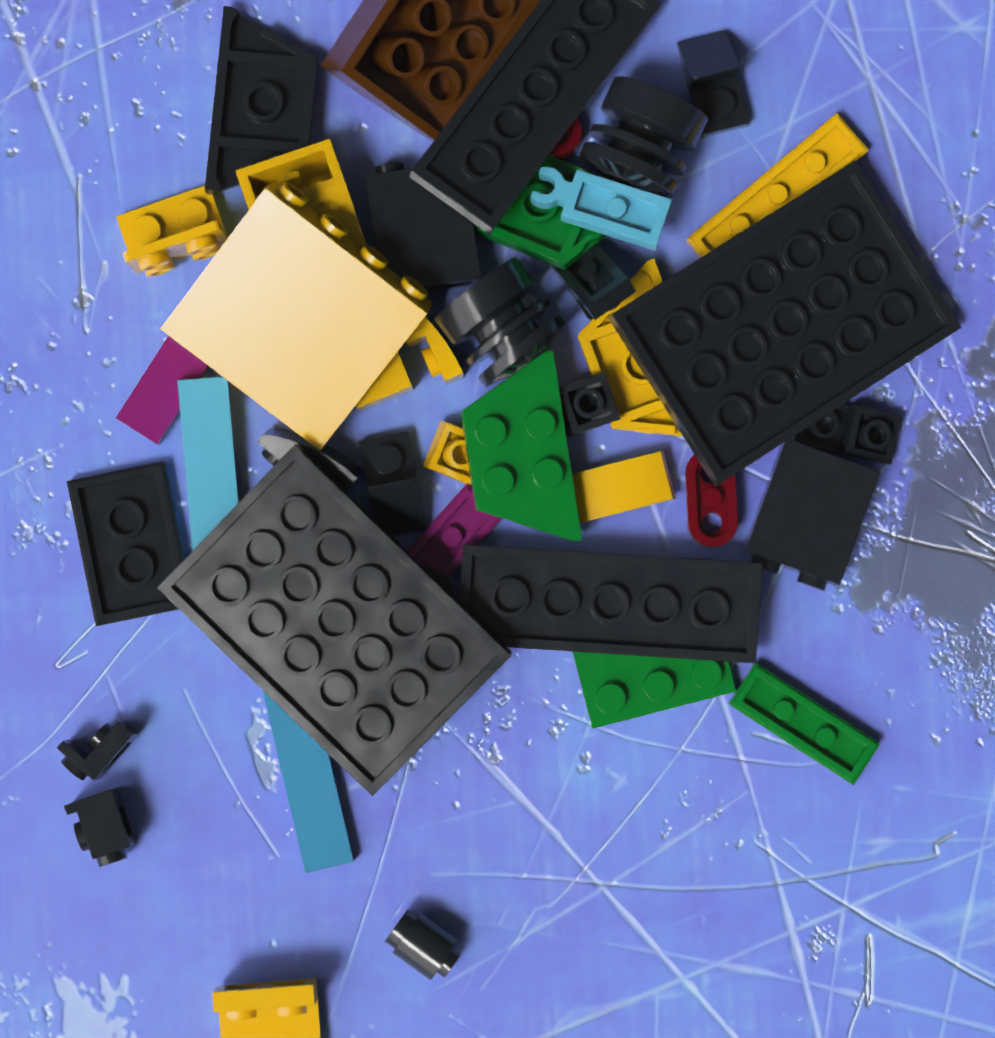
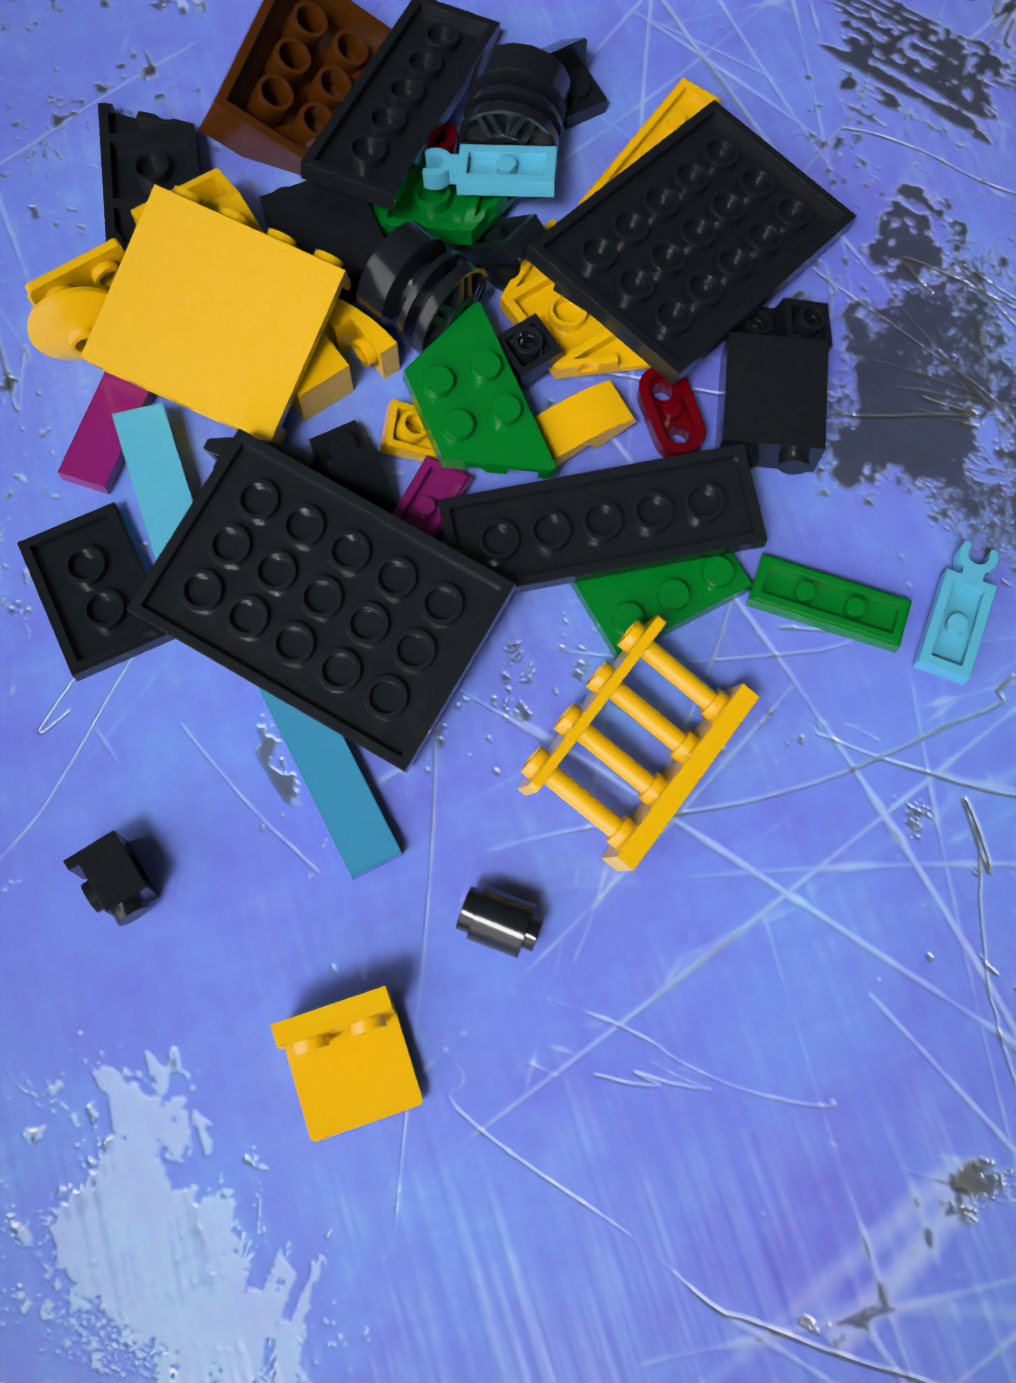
camera: 20 degrees left, 15 degrees down
black bracket [57,721,139,781] -> none
none -> yellow dish [27,286,109,361]
none -> yellow fence [517,615,759,871]
none -> medium azure plate [912,540,999,685]

